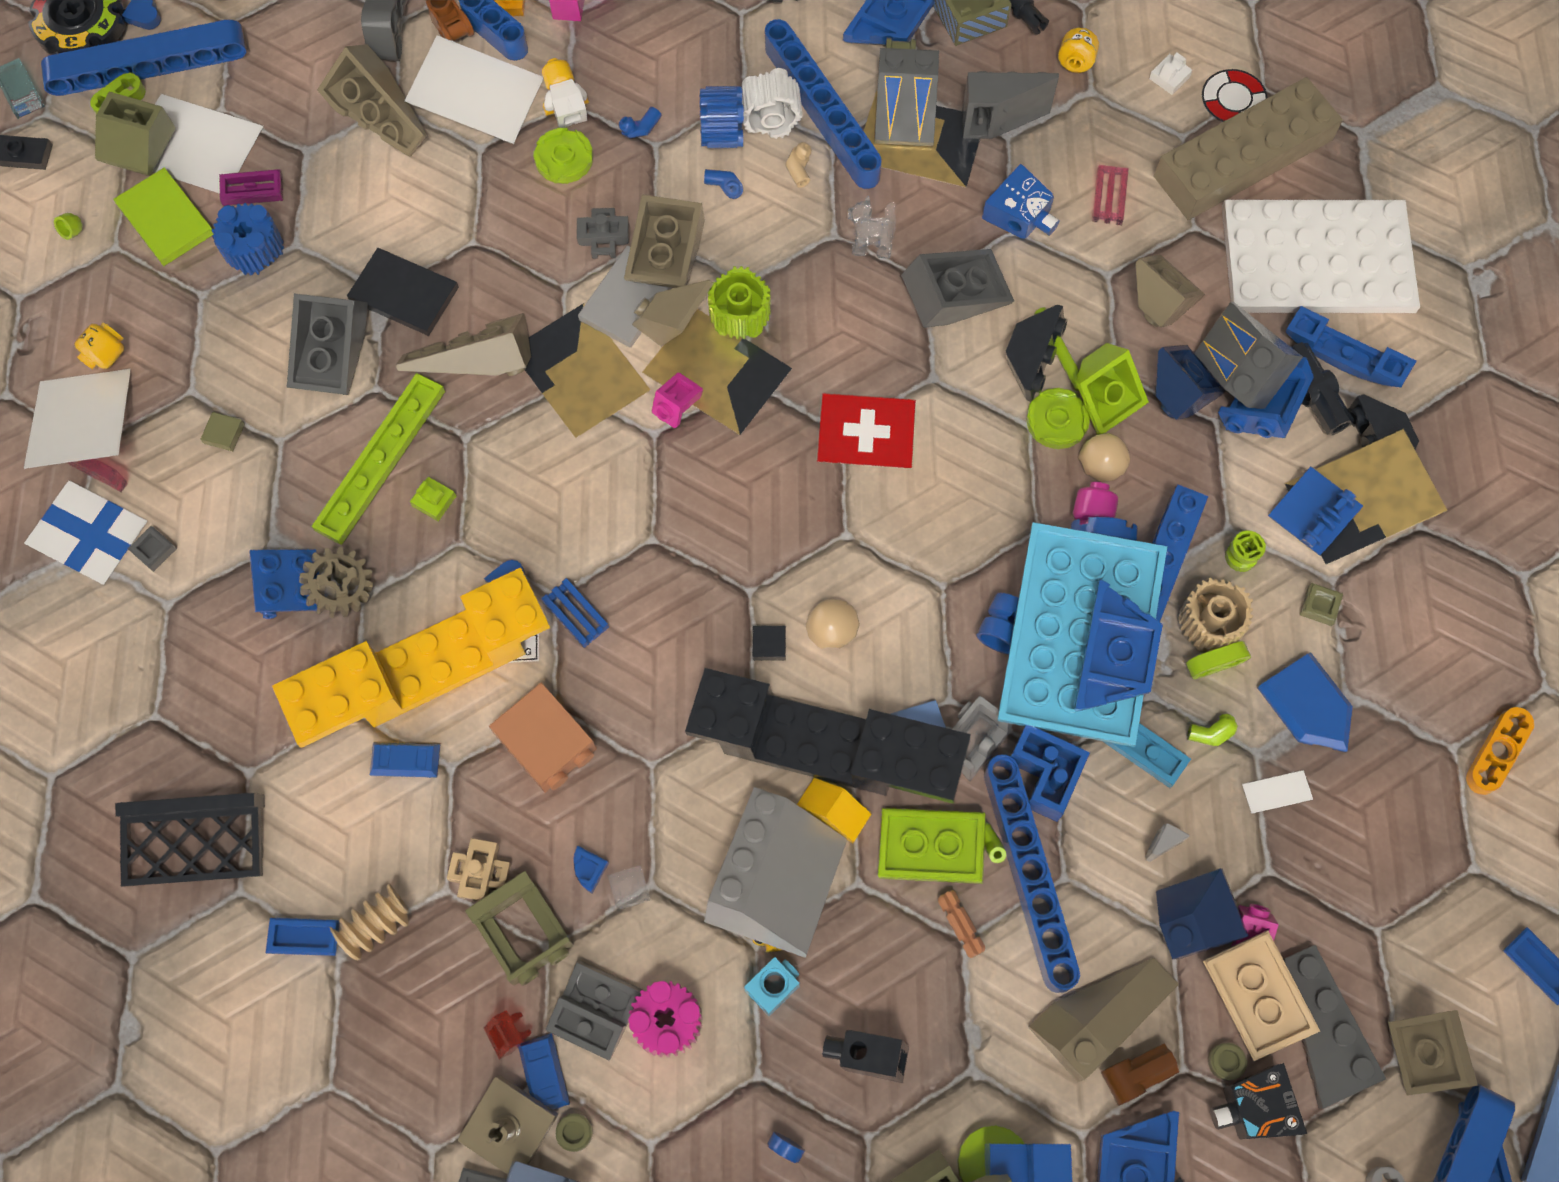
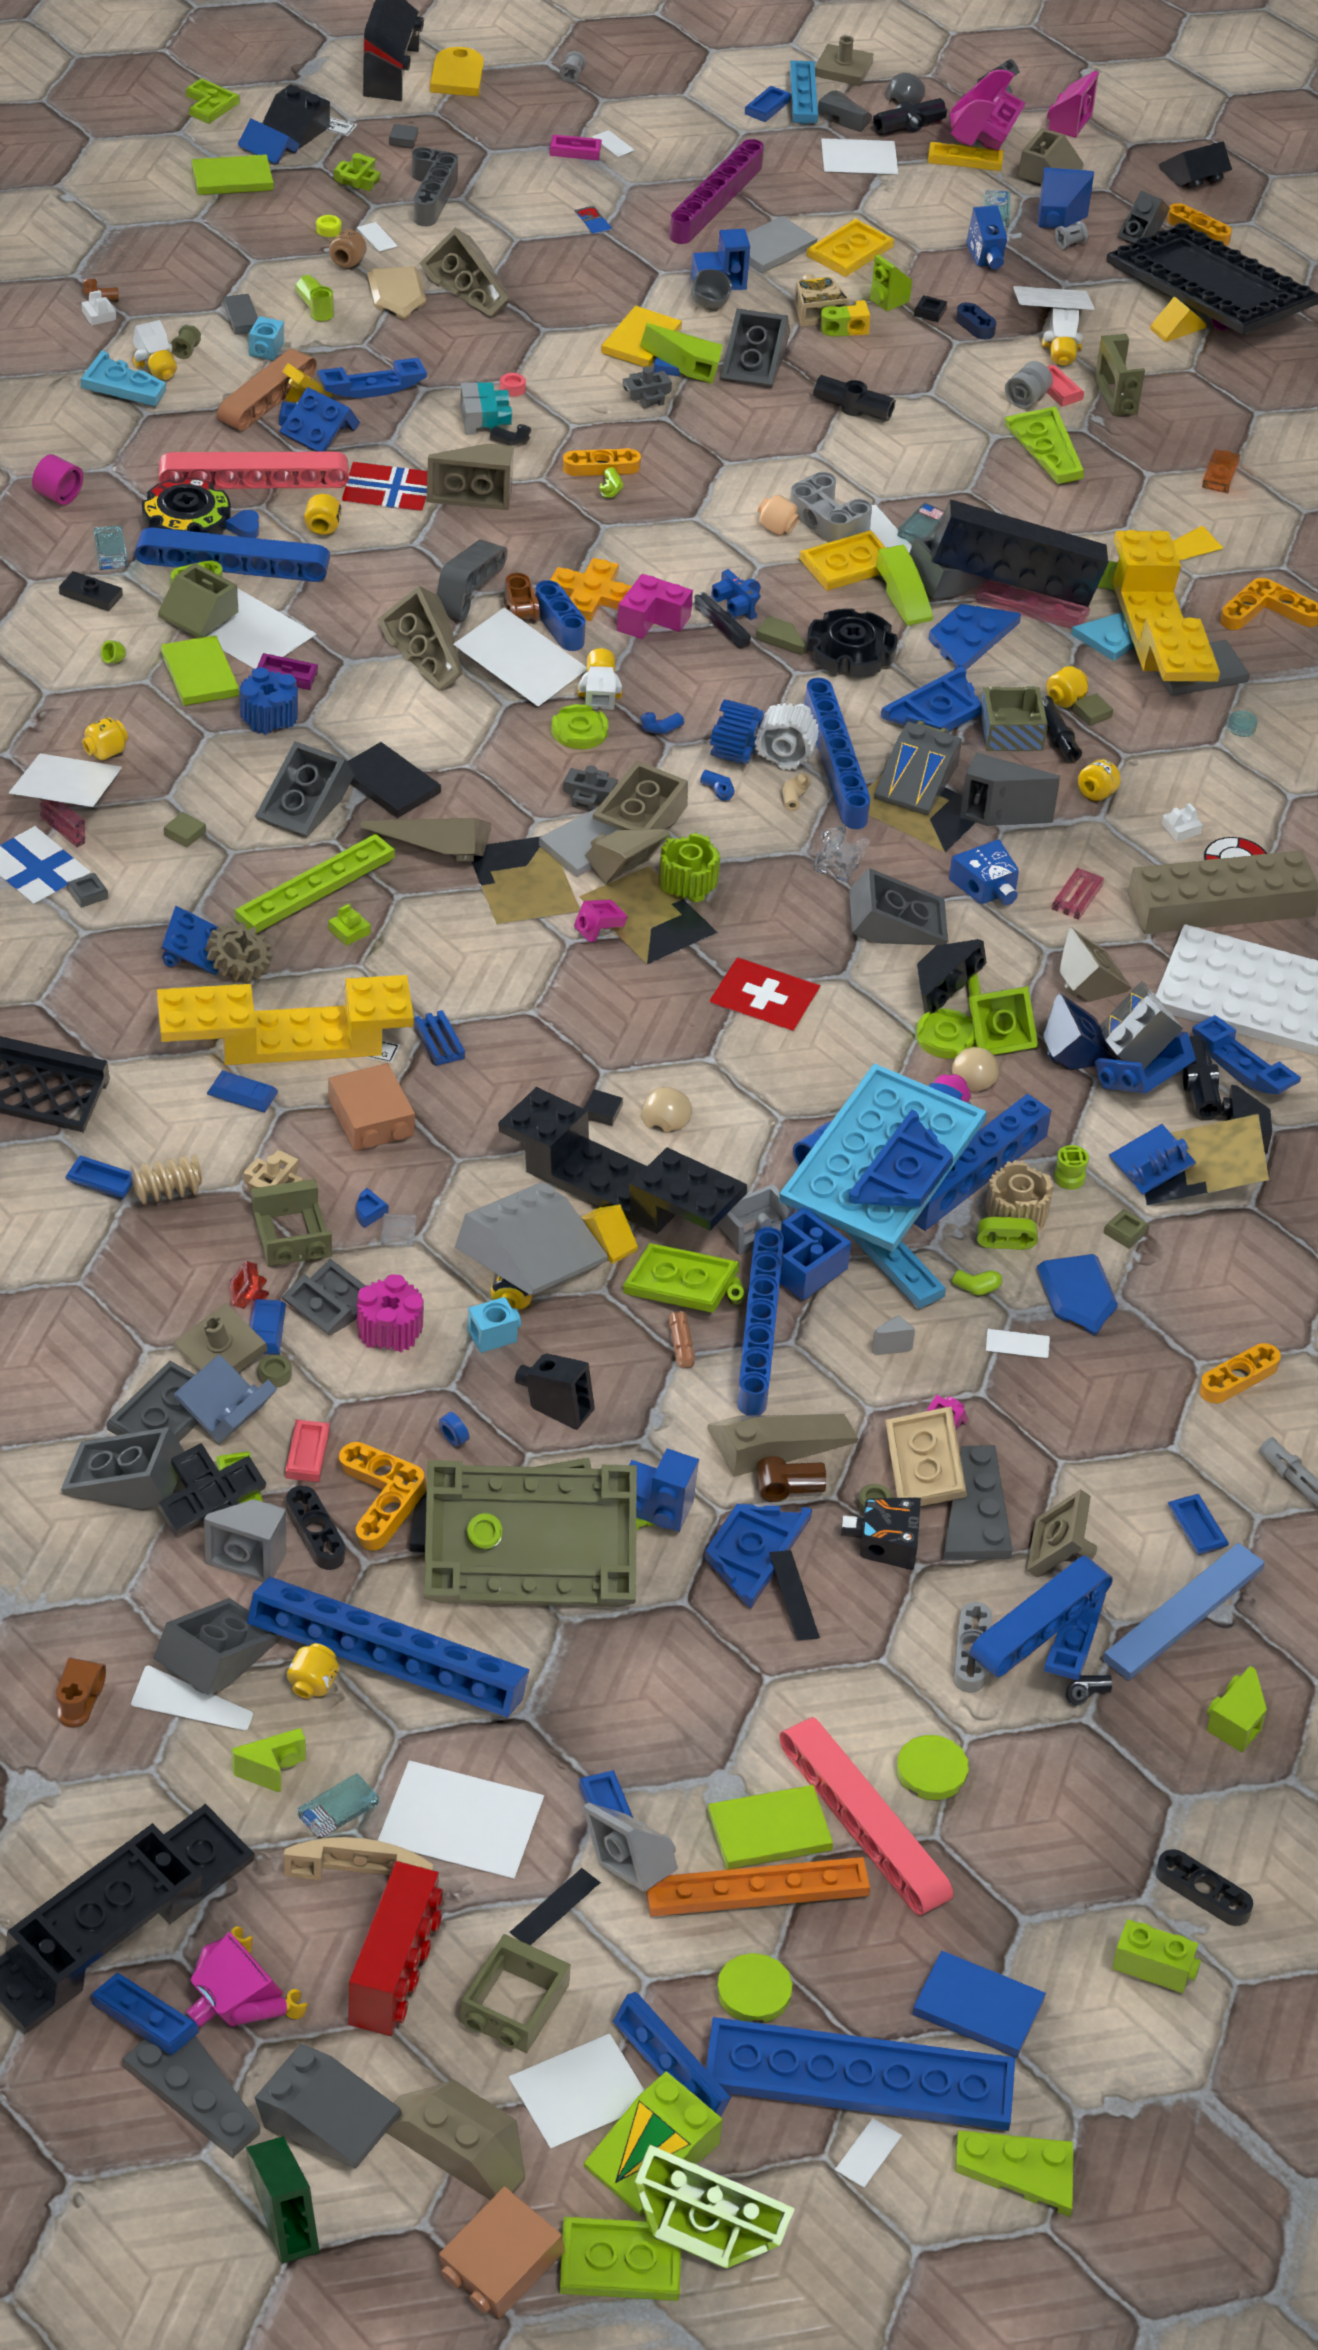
camera: 15 degrees right, 25 degrees down
dark blue slope [1156,868,1249,960] -> none

